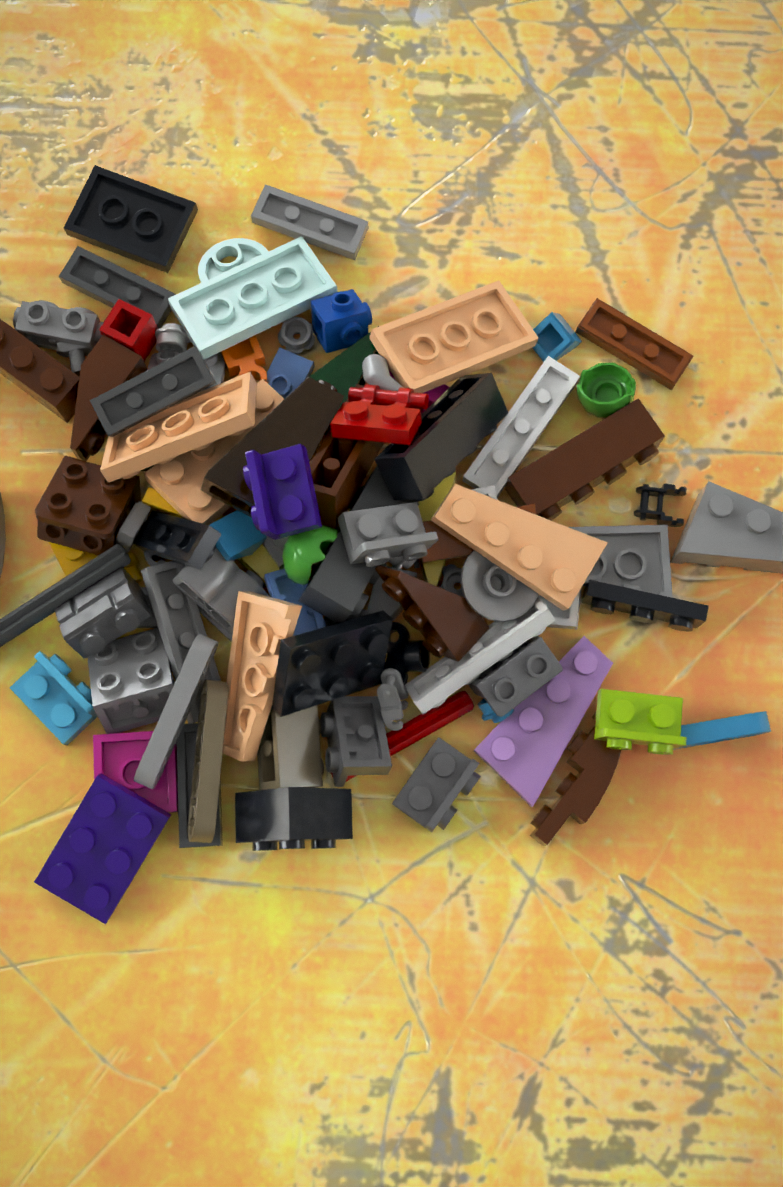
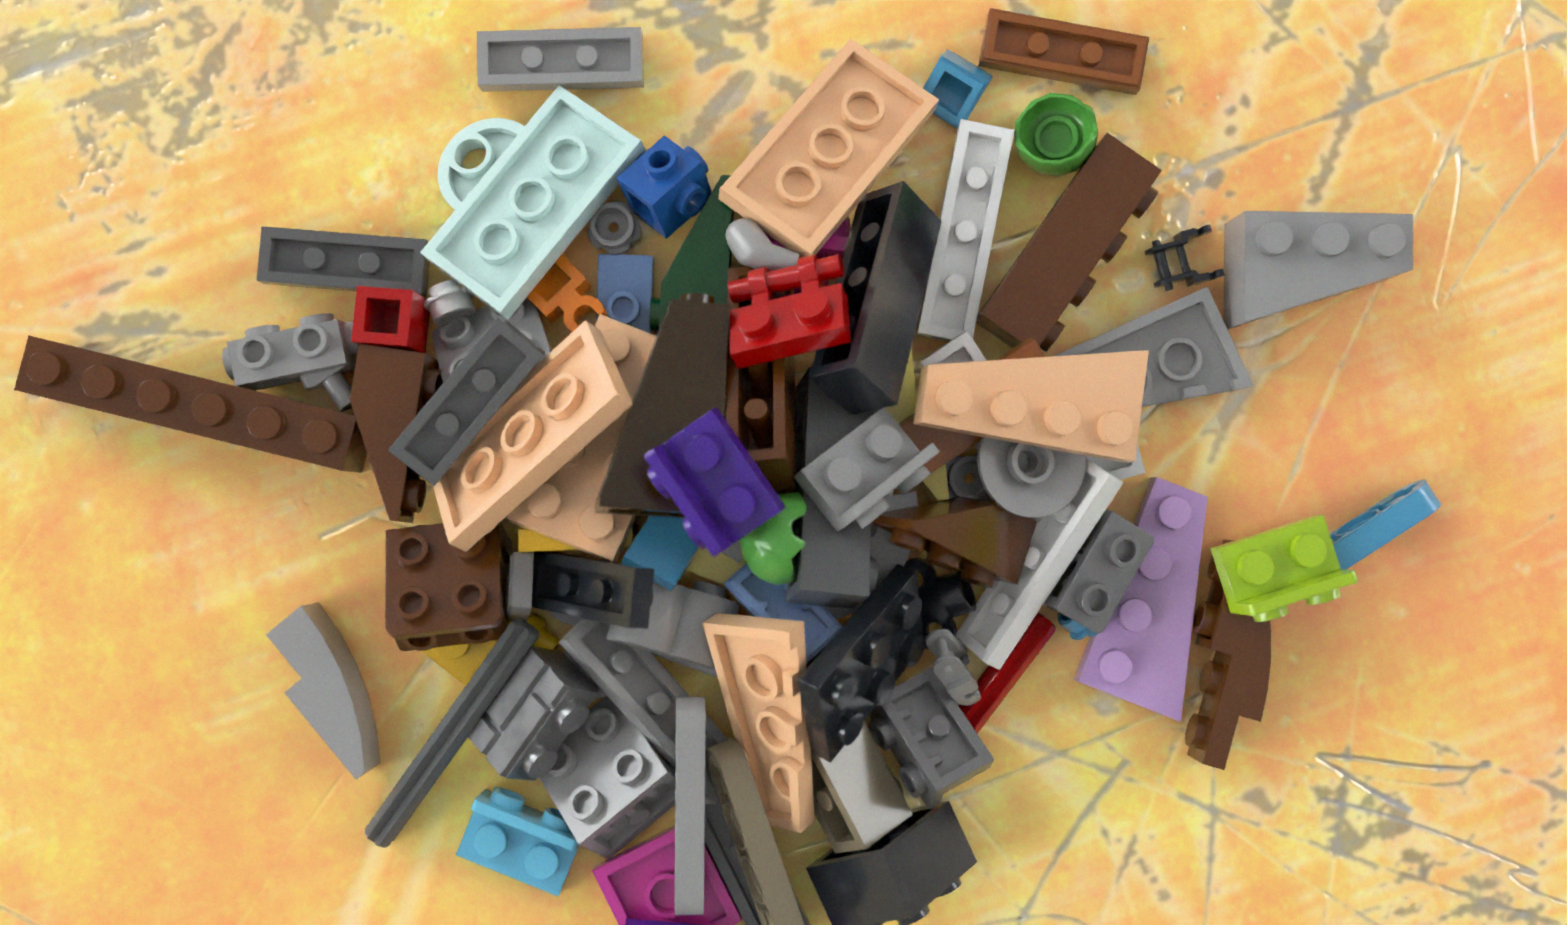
camera: 30 degrees left, 10 degrees up
black plate [64,165,198,273] -> none
flat silver bracket [392,737,481,833] -> none
black plate [581,580,709,632] -> none

